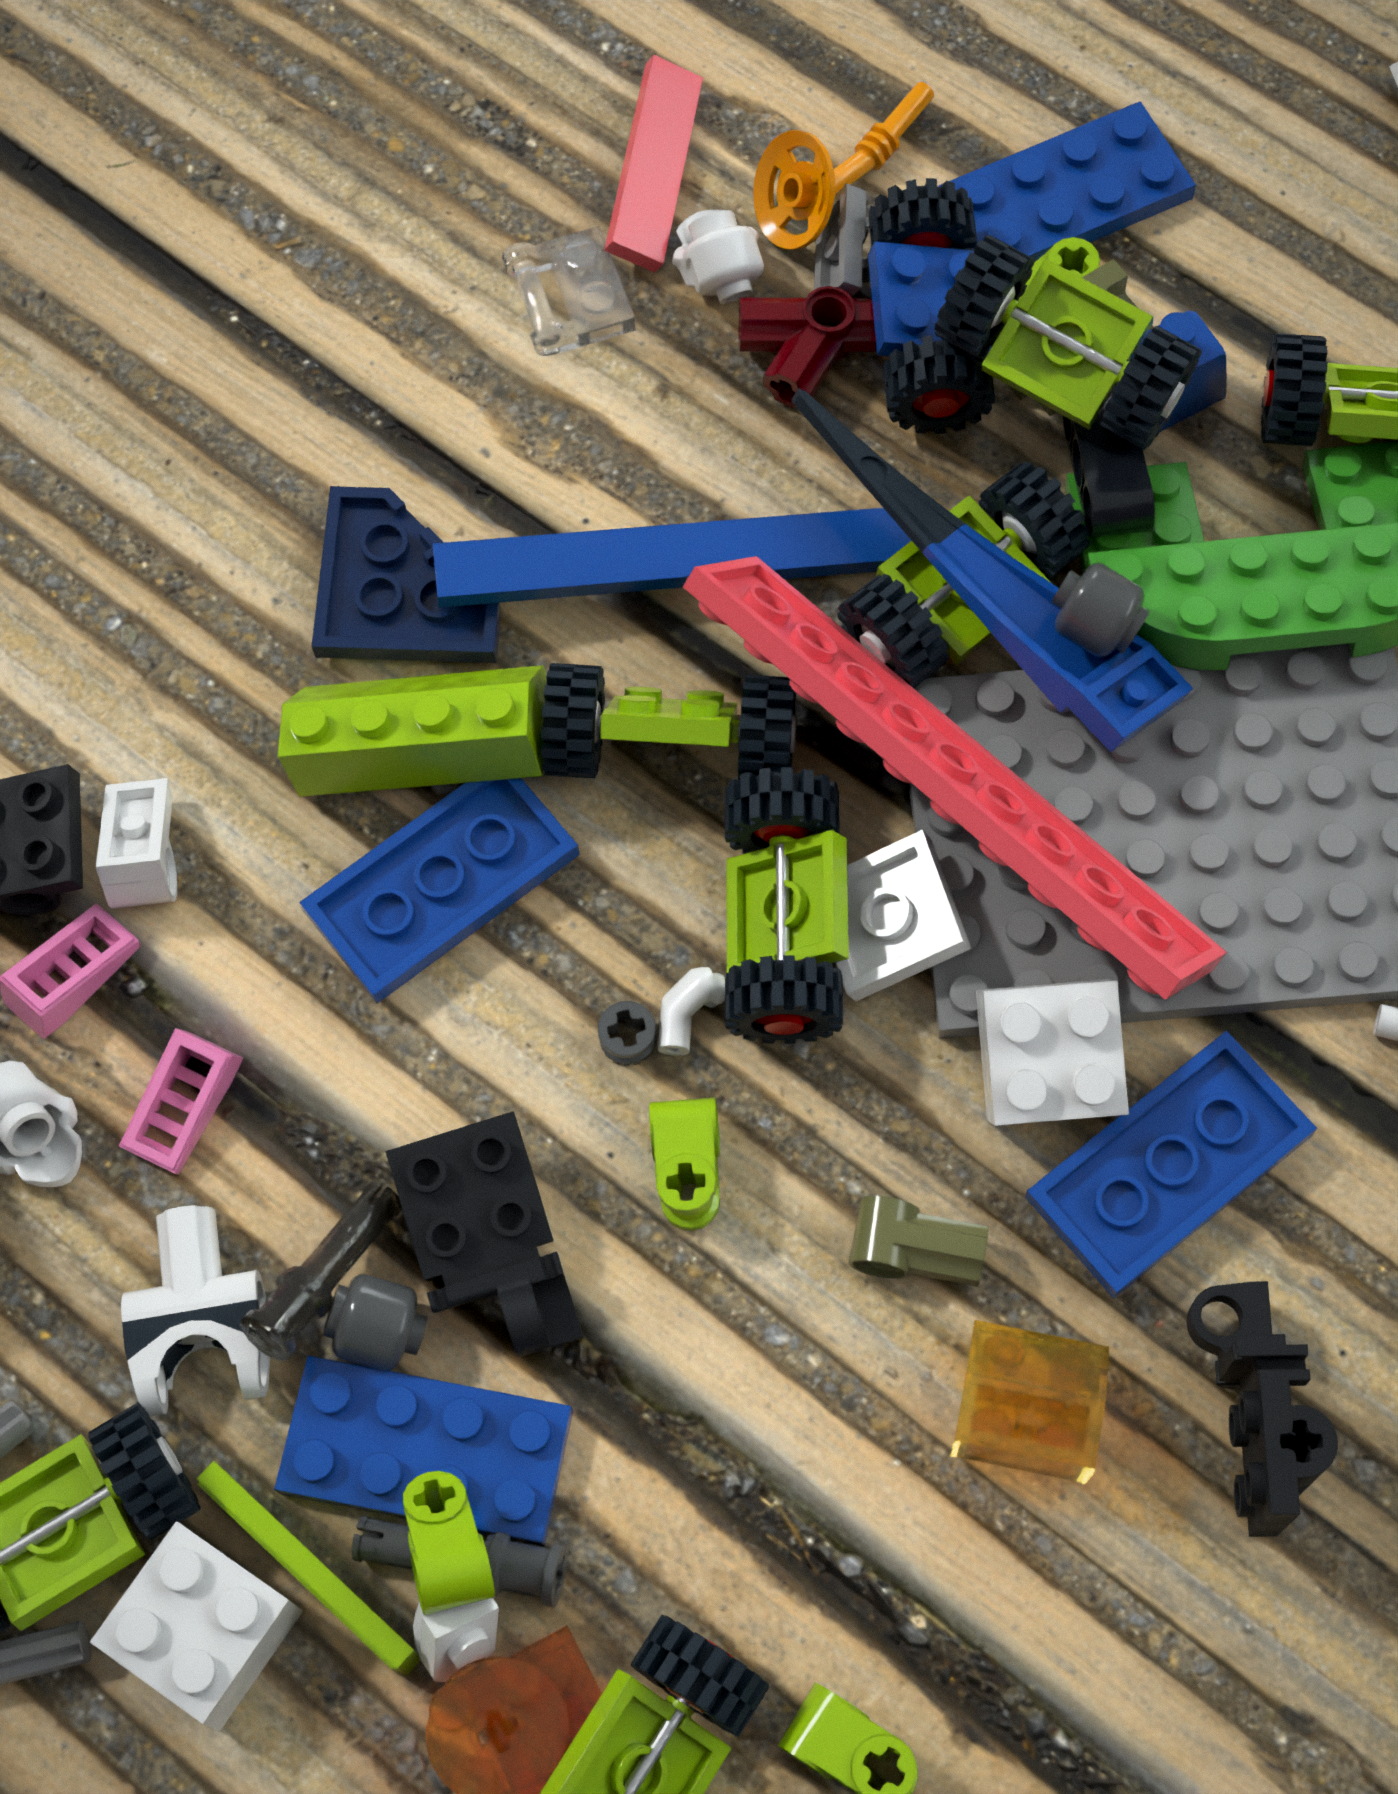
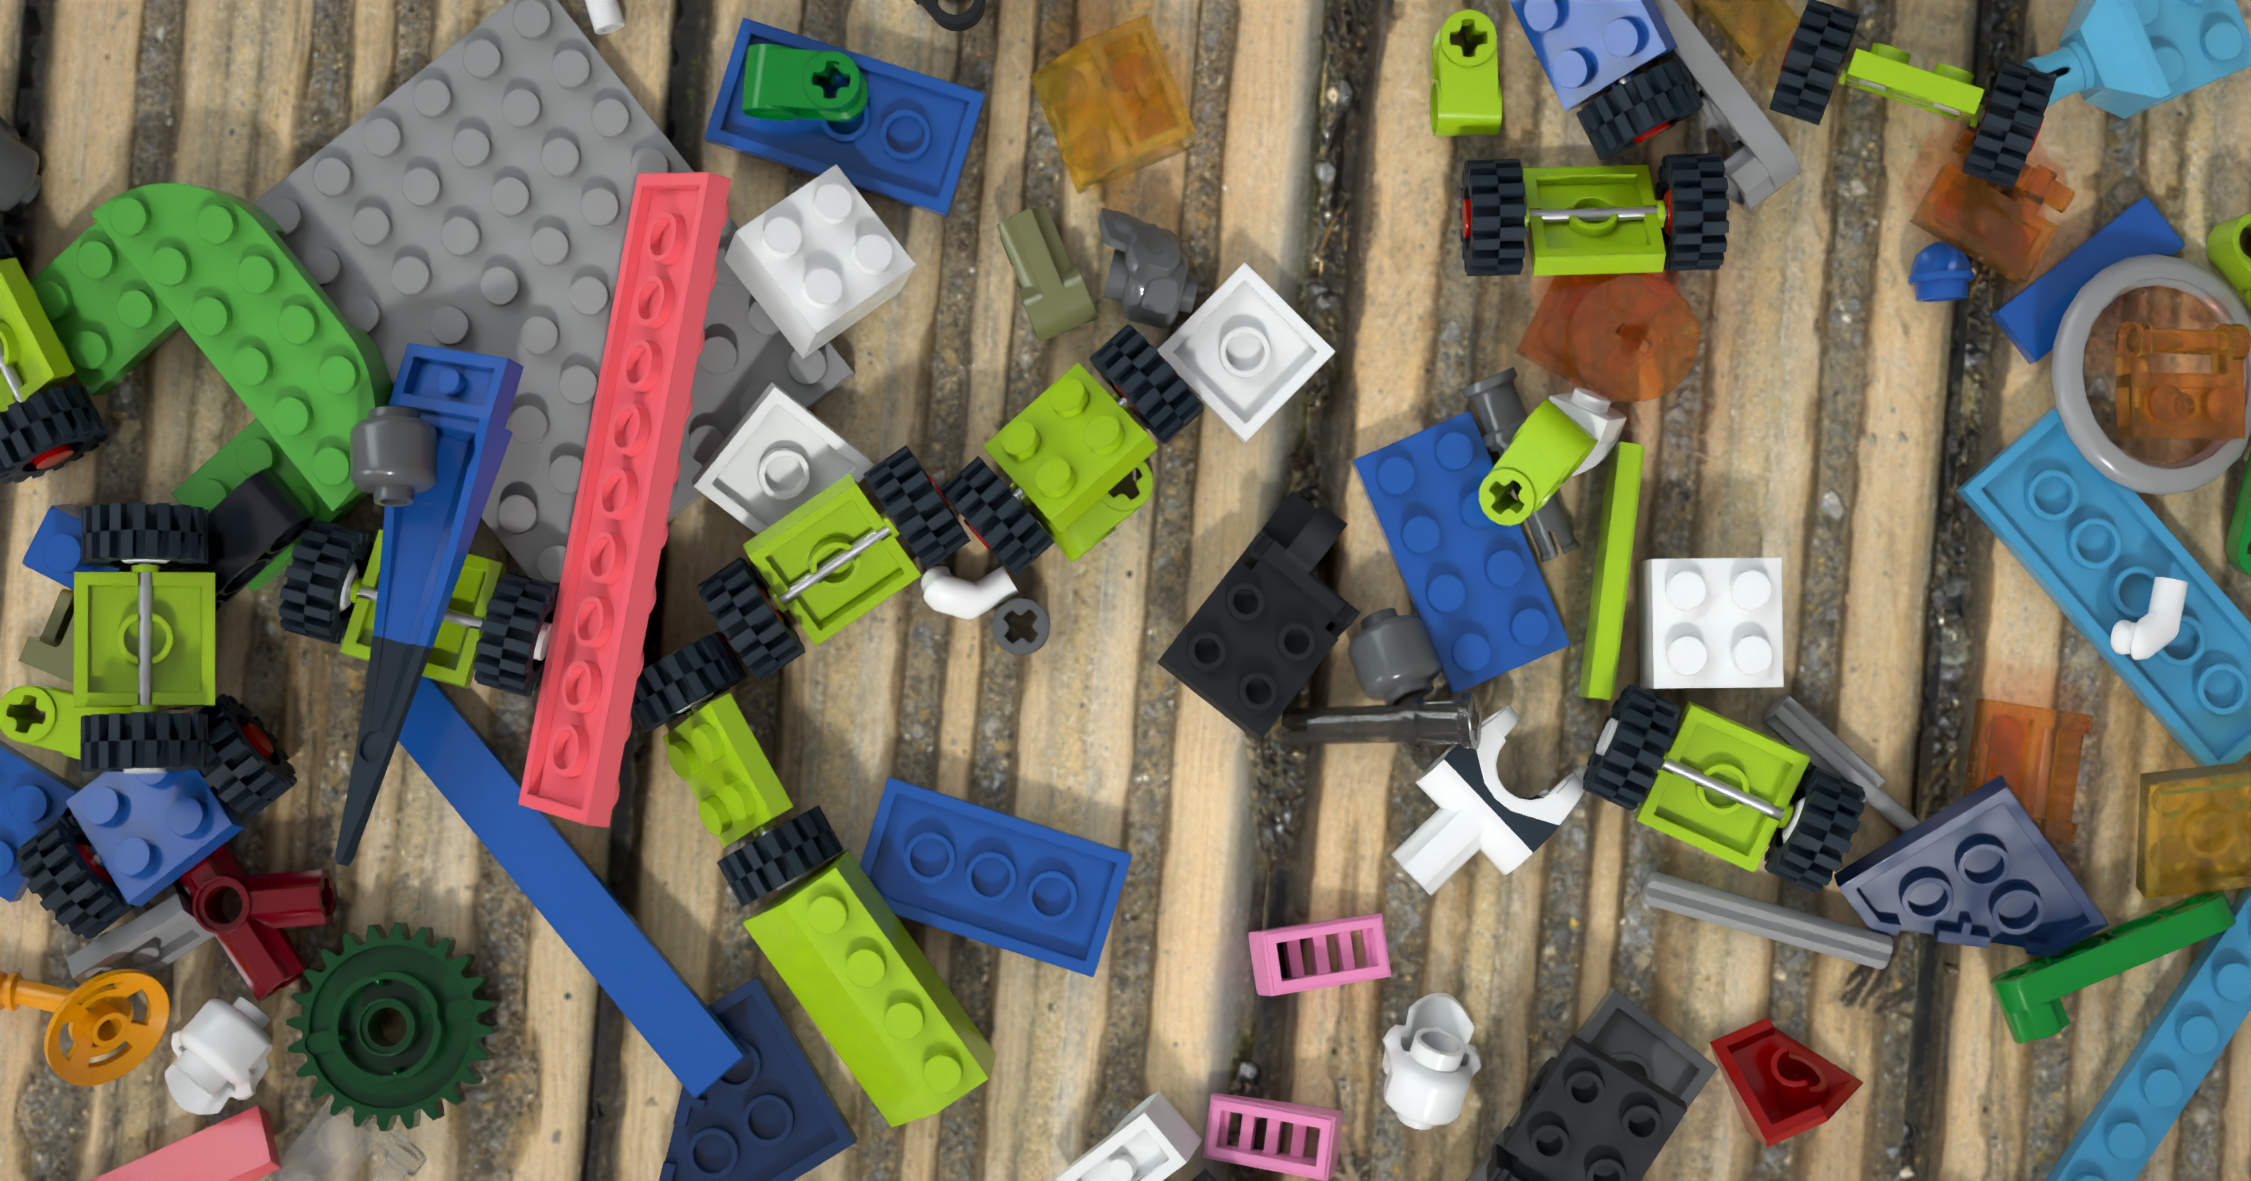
camera: 125 degrees left, 20 degrees up
none -> dark green gear [286,922,500,1131]
none -> green piece [741,44,869,122]
none -> plate [940,324,1204,576]
none -> dark grey head [1097,208,1200,329]
none -> white plate [1157,262,1335,444]

